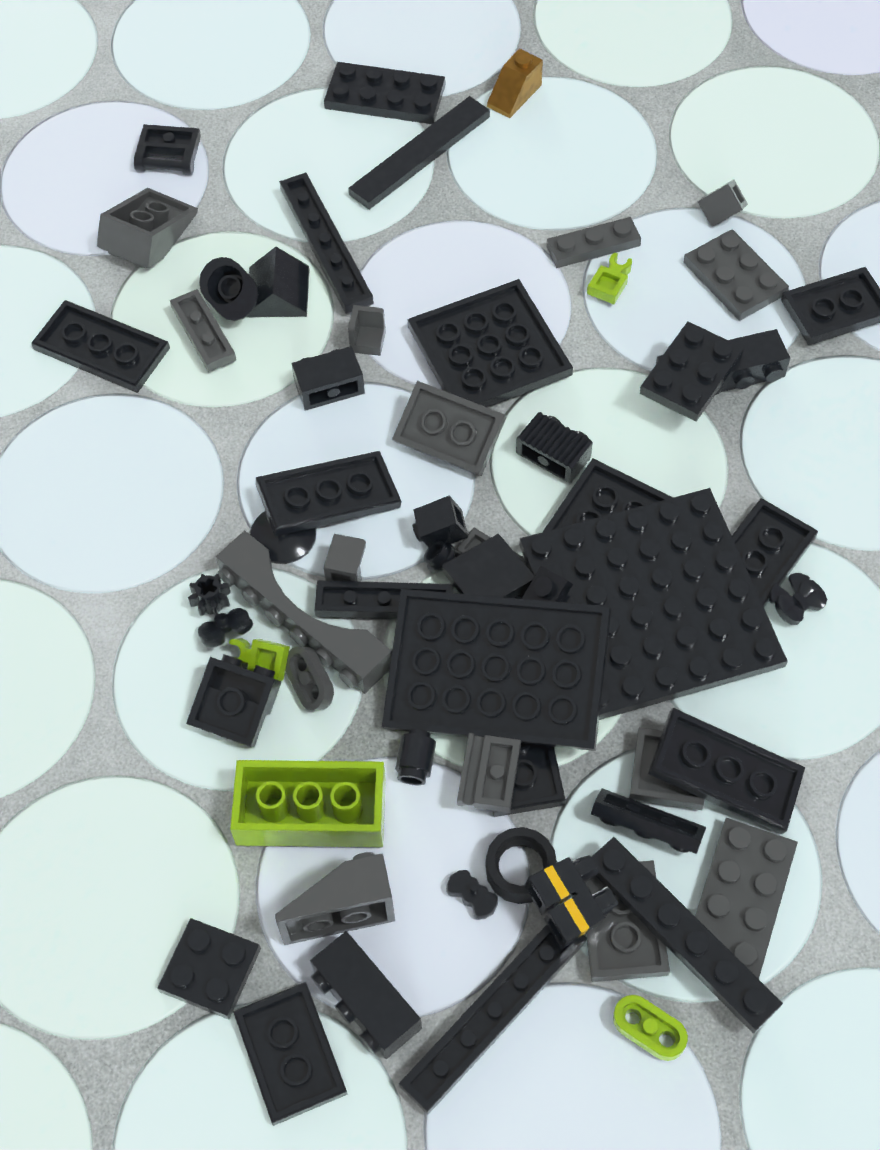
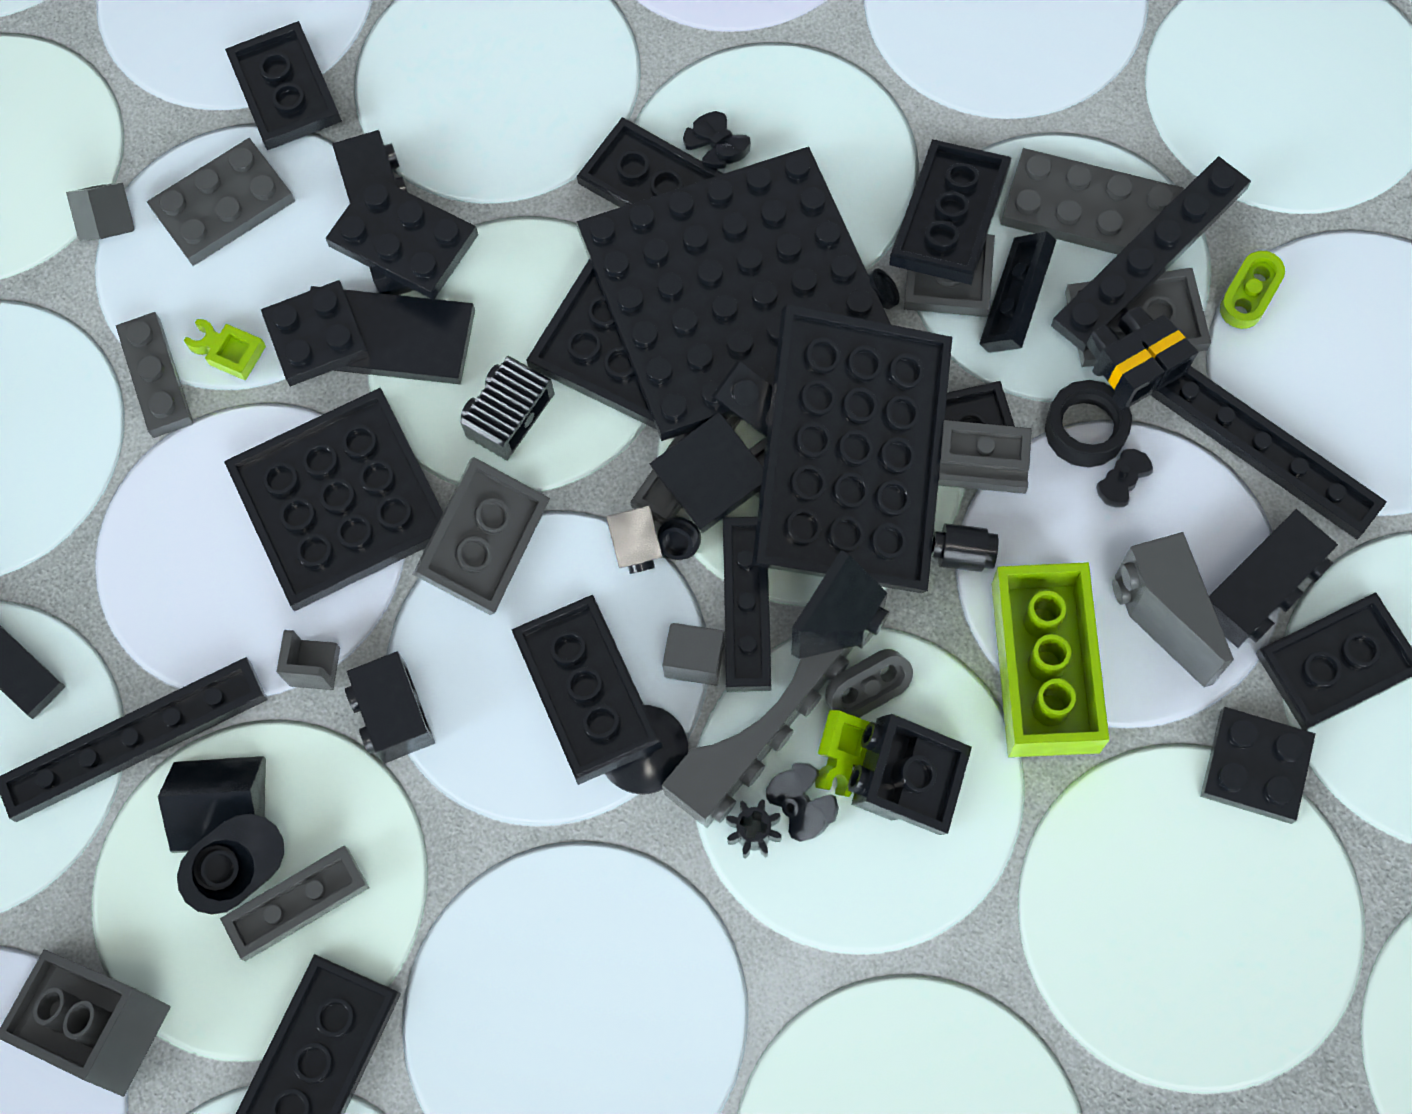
camera: 90 degrees left, 10 degrees up
none -> black plate [260,280,370,387]
none -> black tile [310,286,475,385]
none -> black slope [791,550,889,659]
none -> black piece [868,268,900,309]

